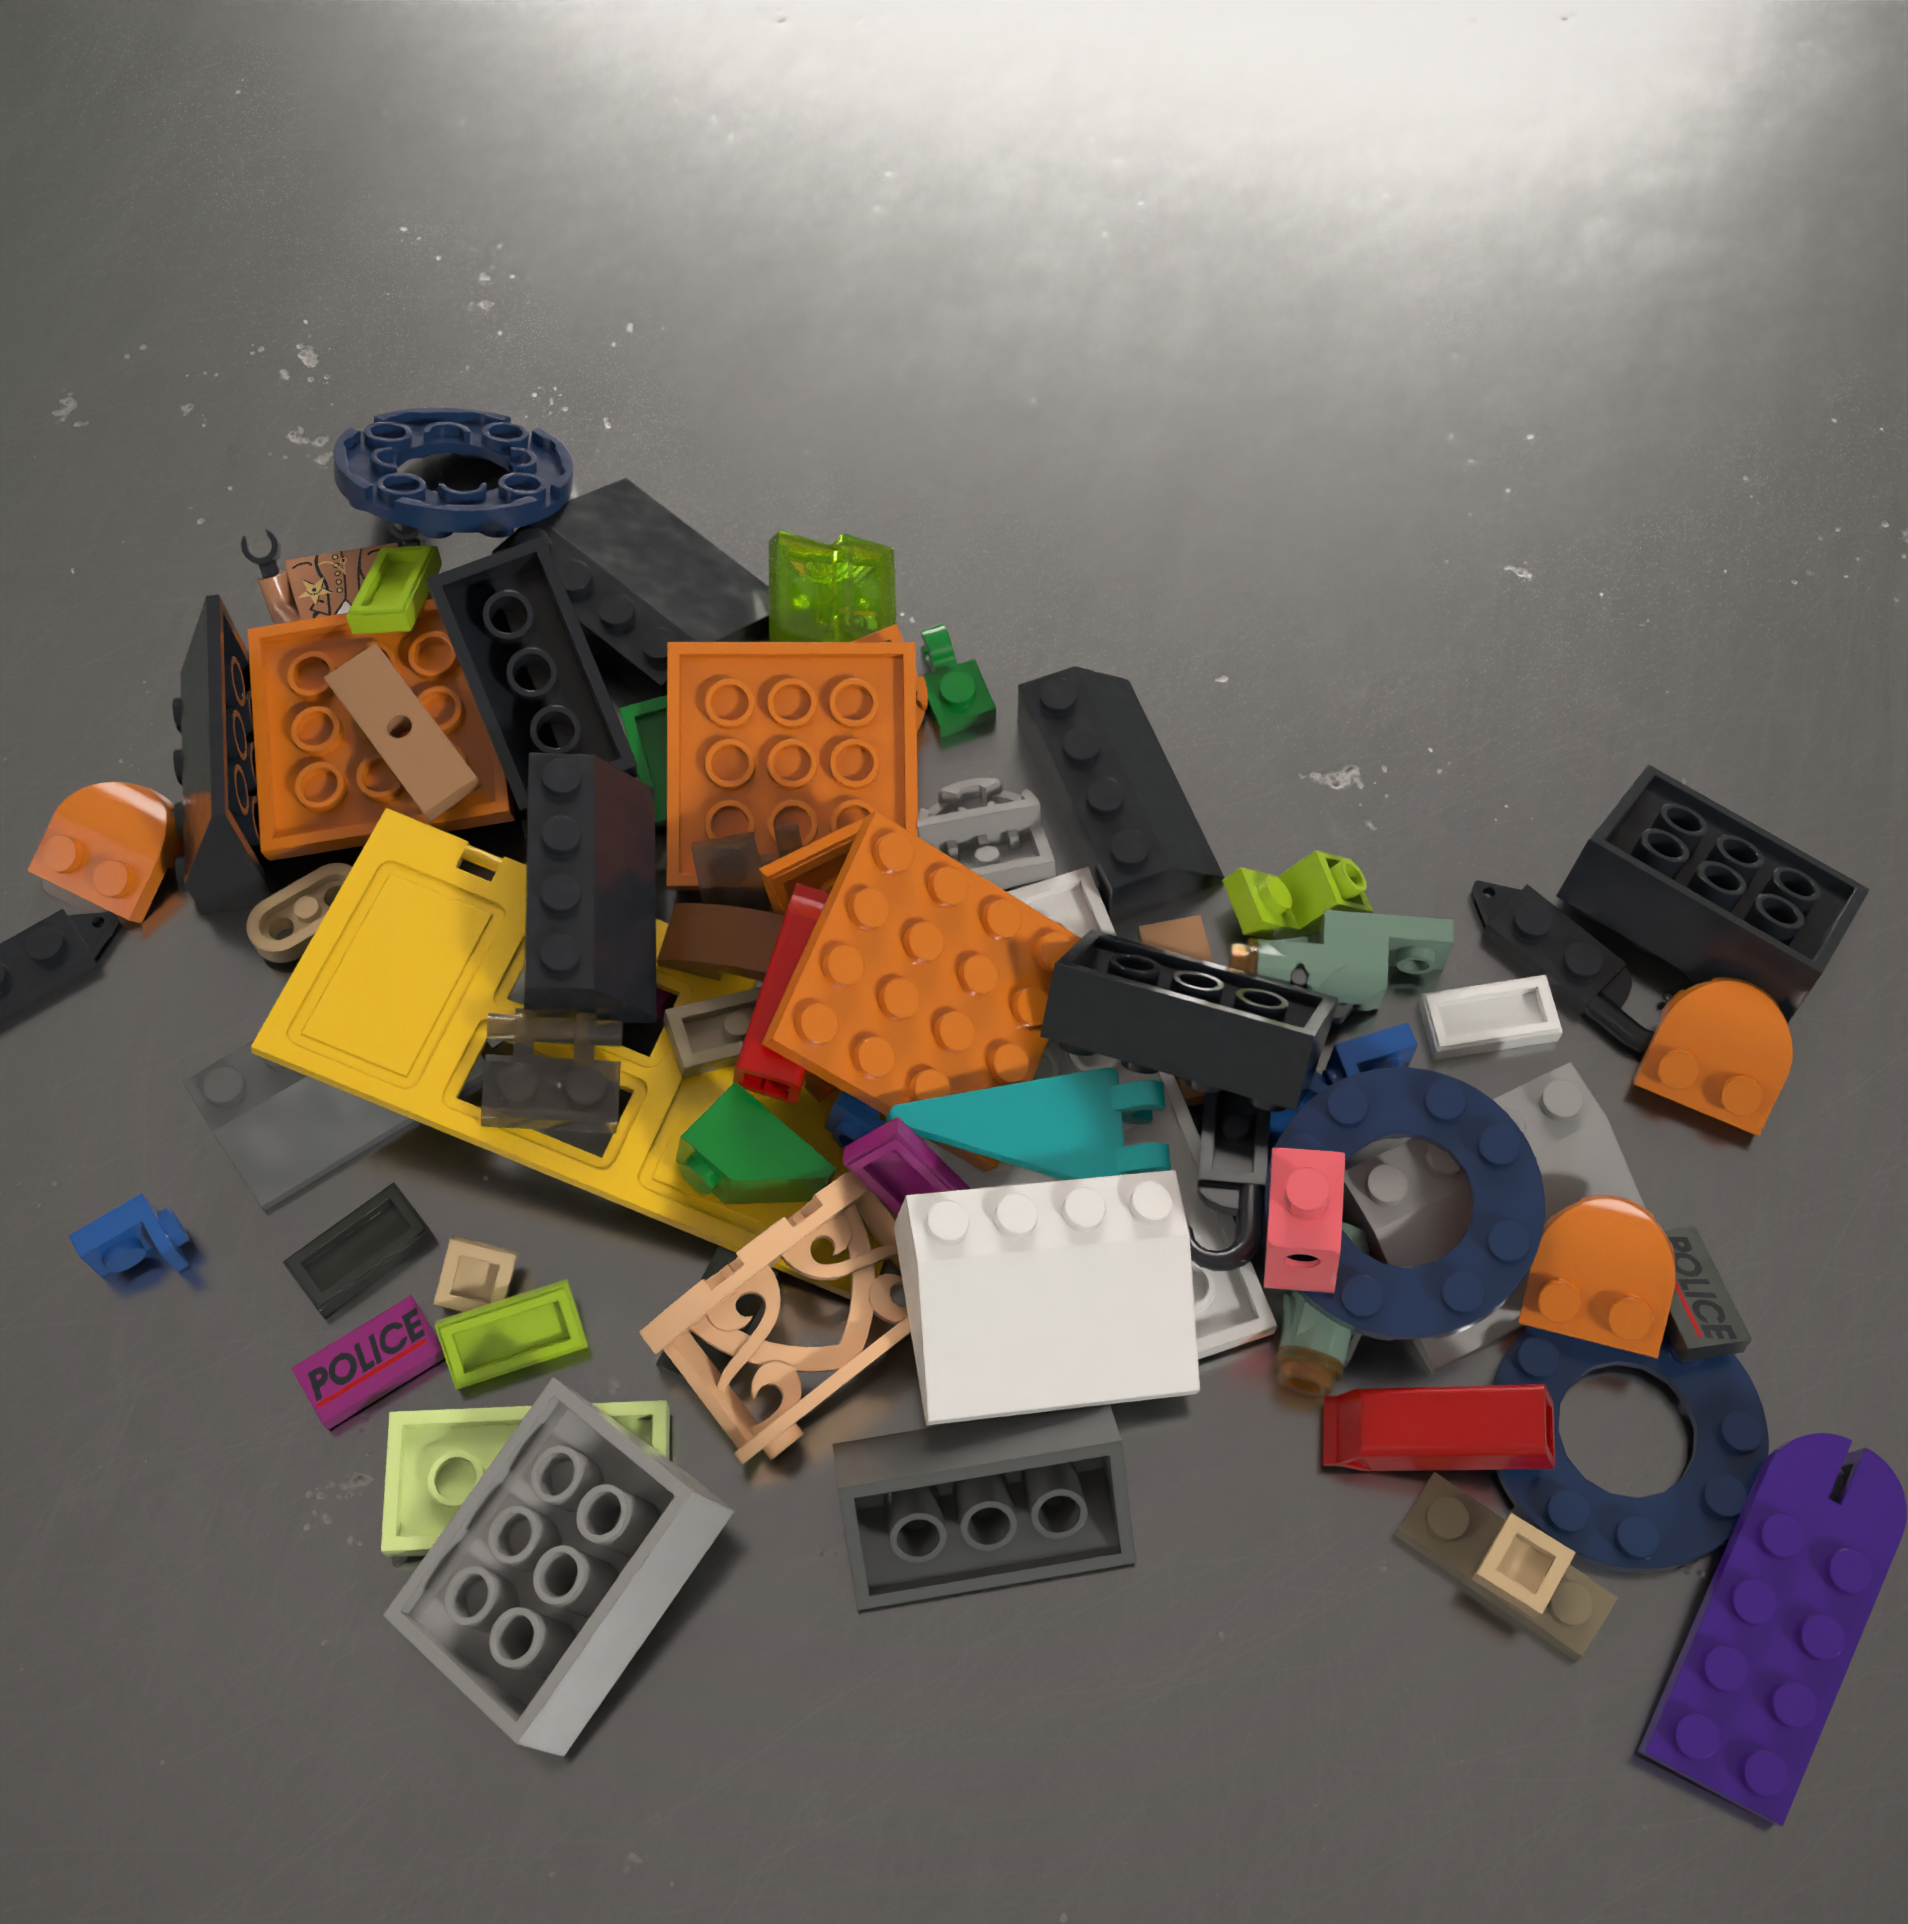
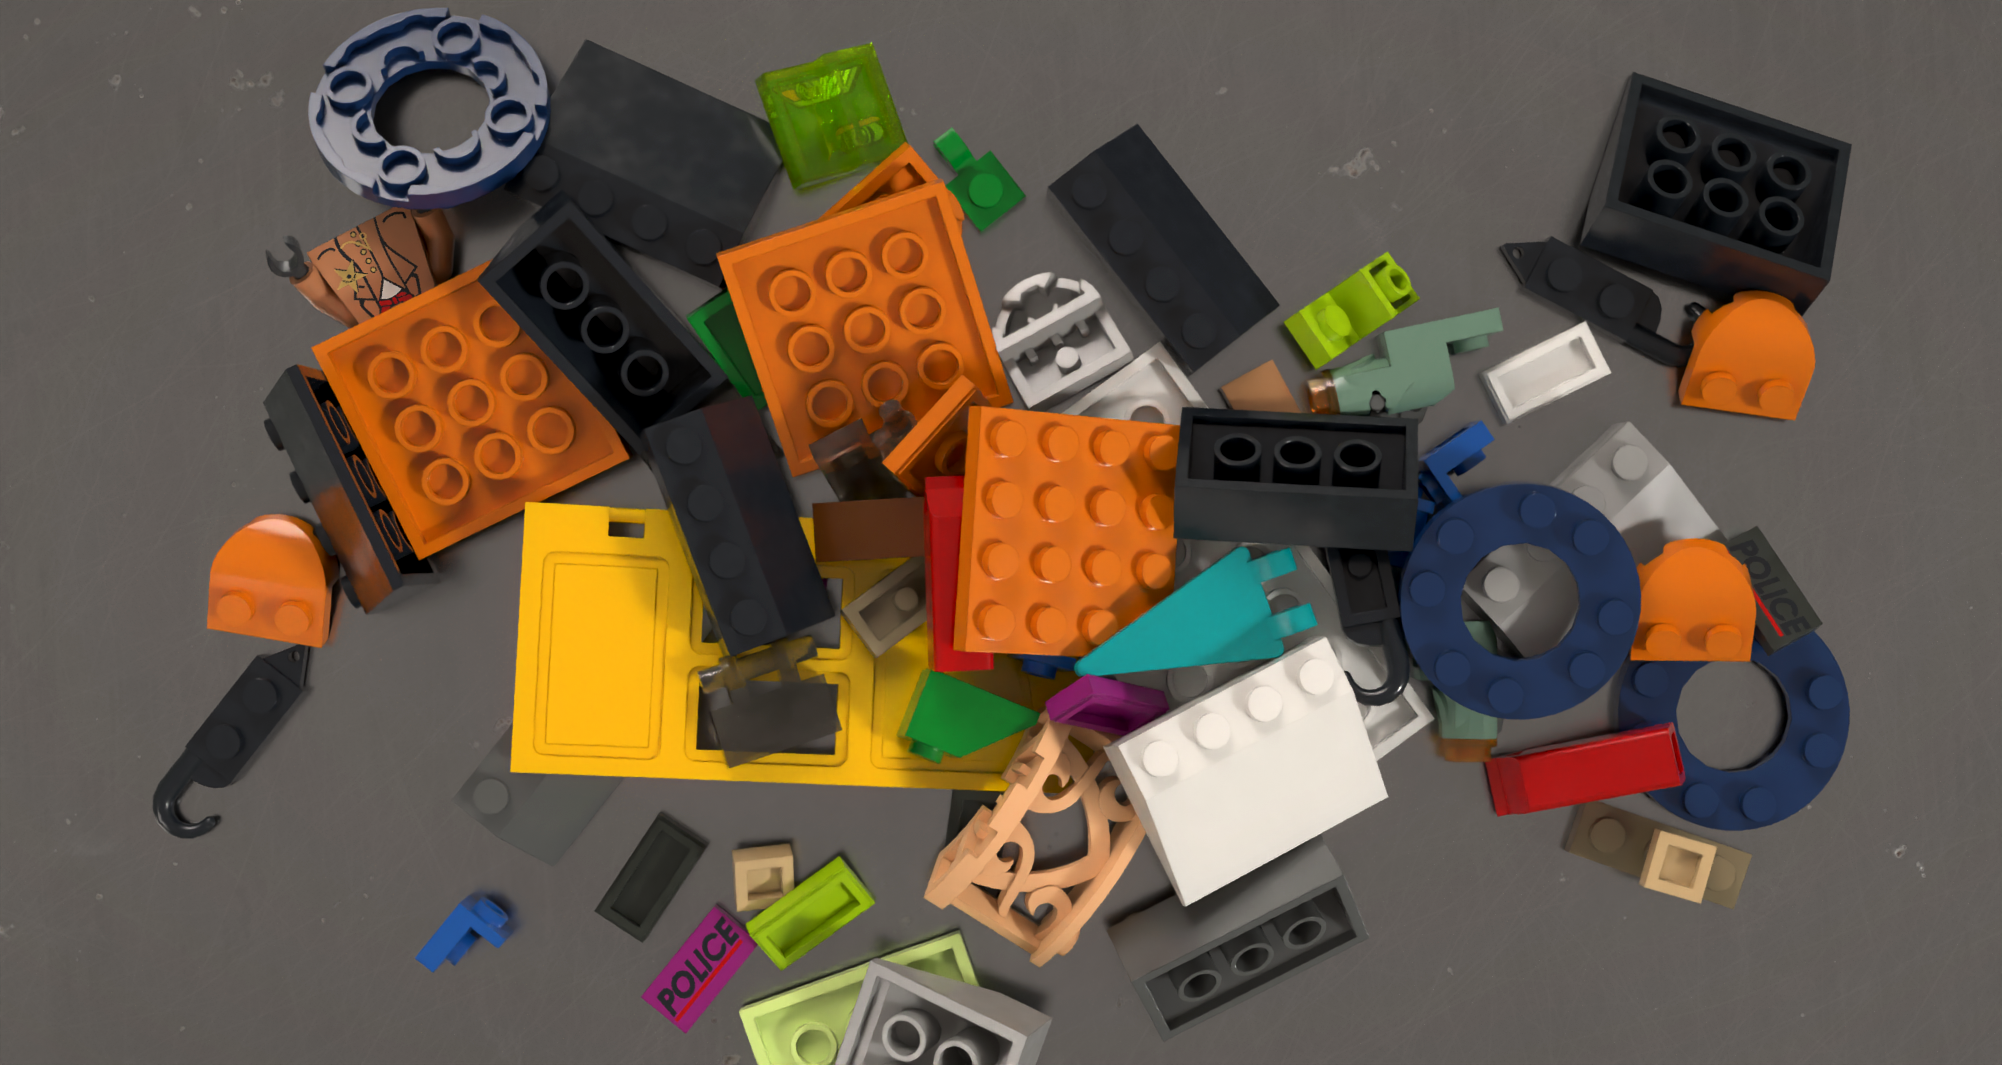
camera: 15 degrees left, 25 degrees up
tan plate [246,863,352,963] -> none
medium nougat tile [323,642,482,822] -> none
lime tile [346,545,443,634] -> none
coral torso [1264,1148,1345,1293] -> none
dark purple plate [1638,1433,1907,1826] -> none

